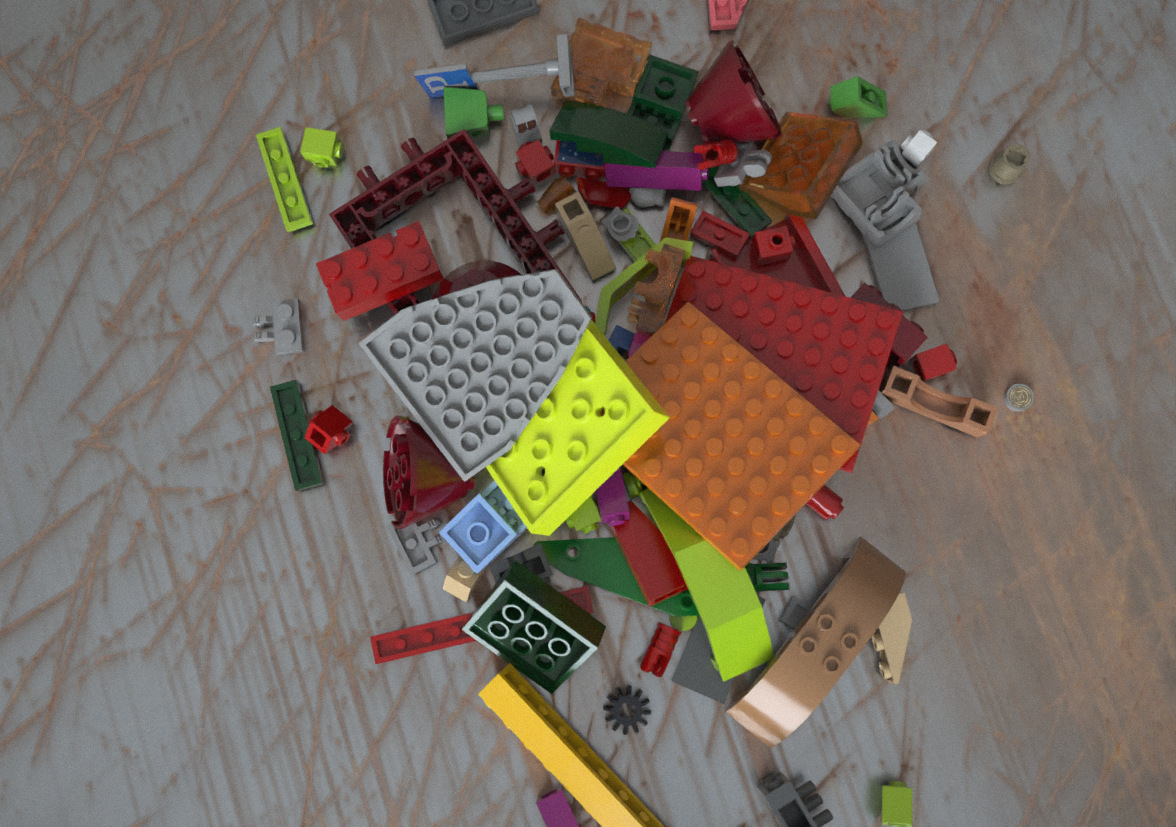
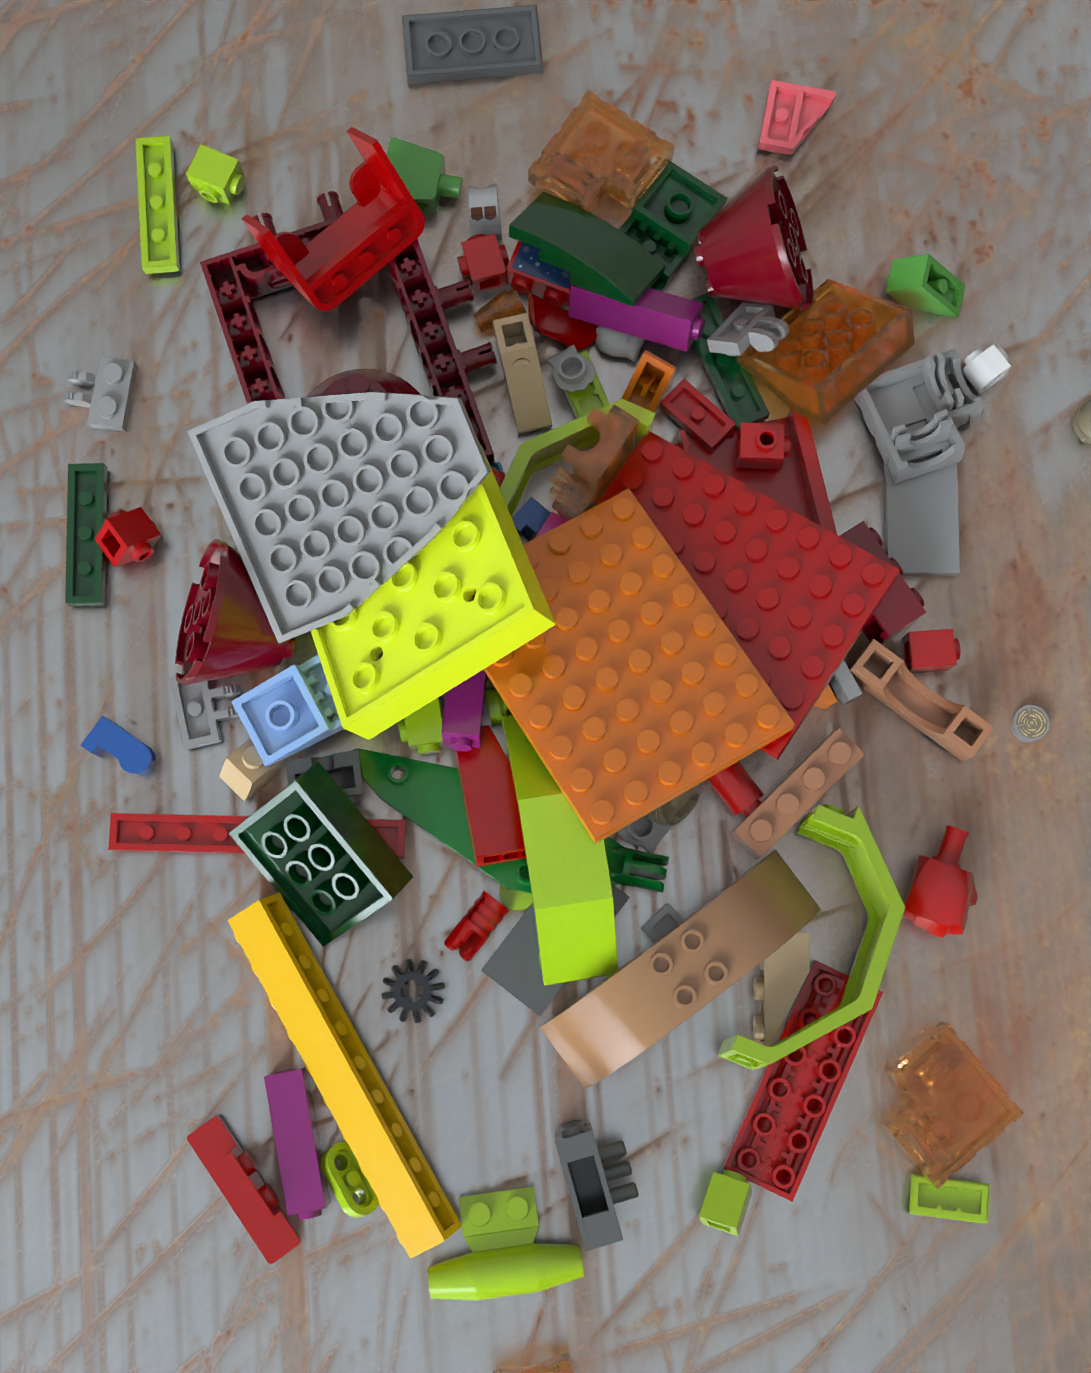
camera: 10 degrees right, 0 degrees up
red piece [316,221,444,321] -> none
light grey piece [414,34,575,98] -> none
red hinge [693,139,738,170] -> none
none -> blue leg [80,715,157,776]
none -> red windscreen [241,127,425,311]
none -> lime panel [718,804,905,1070]
none -> red plate [722,960,883,1202]
none -> nougat arch [729,728,865,860]
none -> clear orange piece [881,1021,1024,1189]
none -> red piece [903,825,978,938]
none -> lime plate [909,1174,990,1224]

